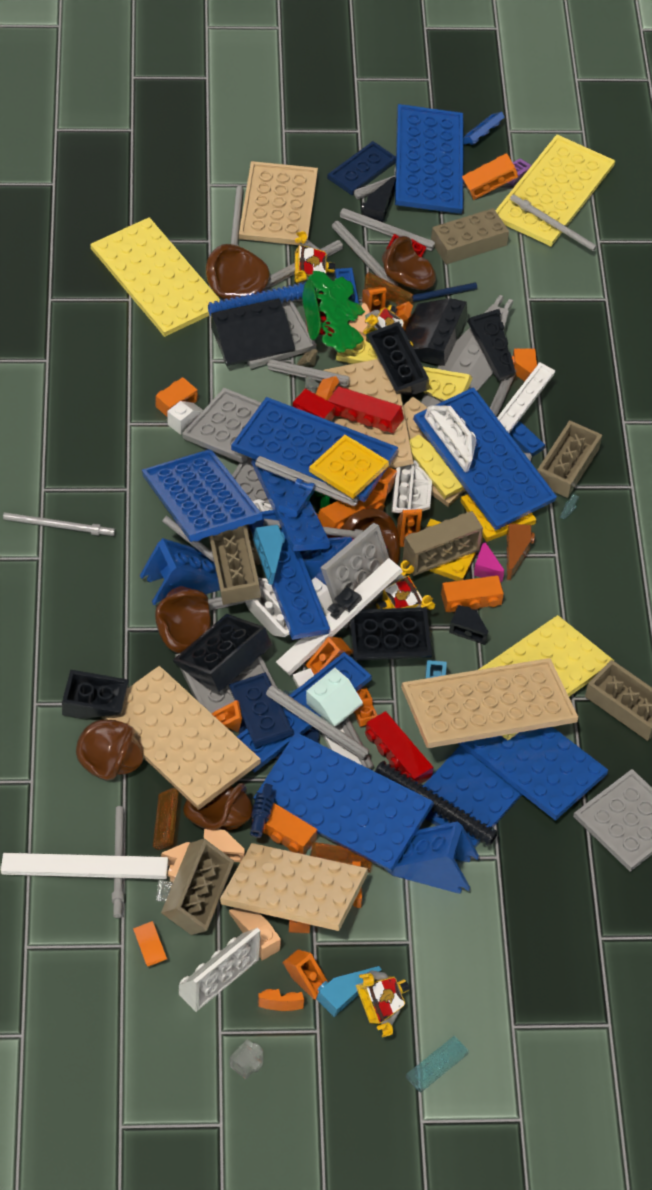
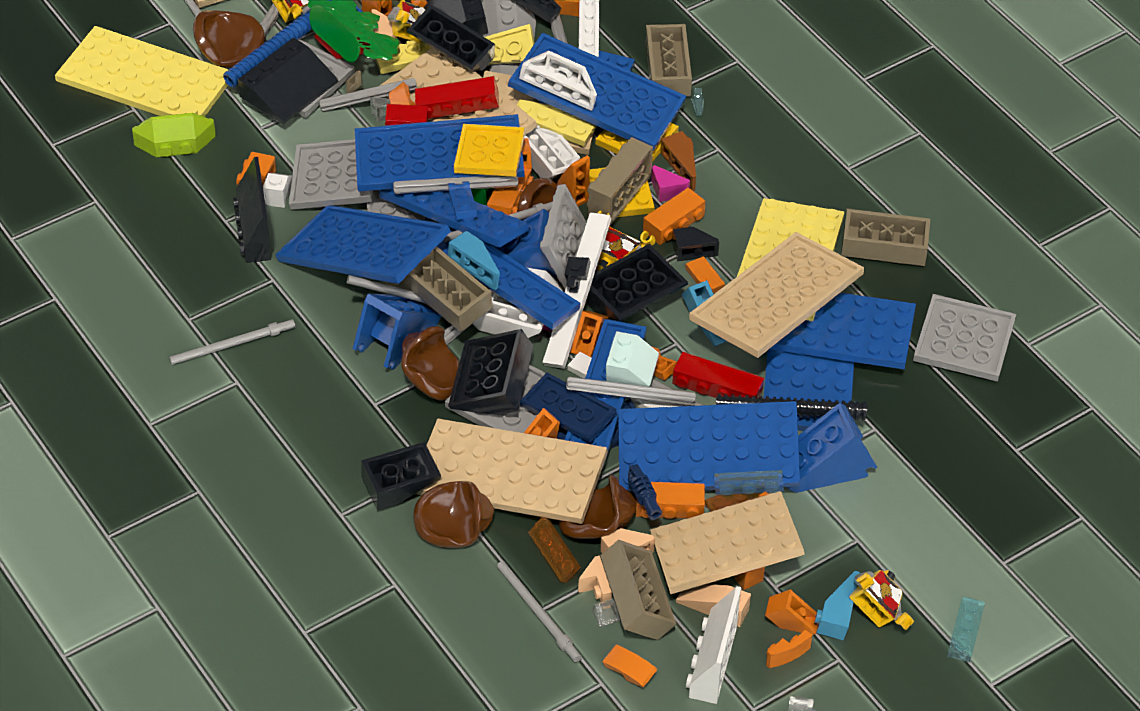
camera: 30 degrees left, 5 degrees down
white tile [1,853,169,879] -> none
none -> lime wedge [132,113,216,157]
none -> black slope [233,157,271,263]
none -> orange tile [685,256,725,293]
none -> clear light blue plate [714,470,784,495]

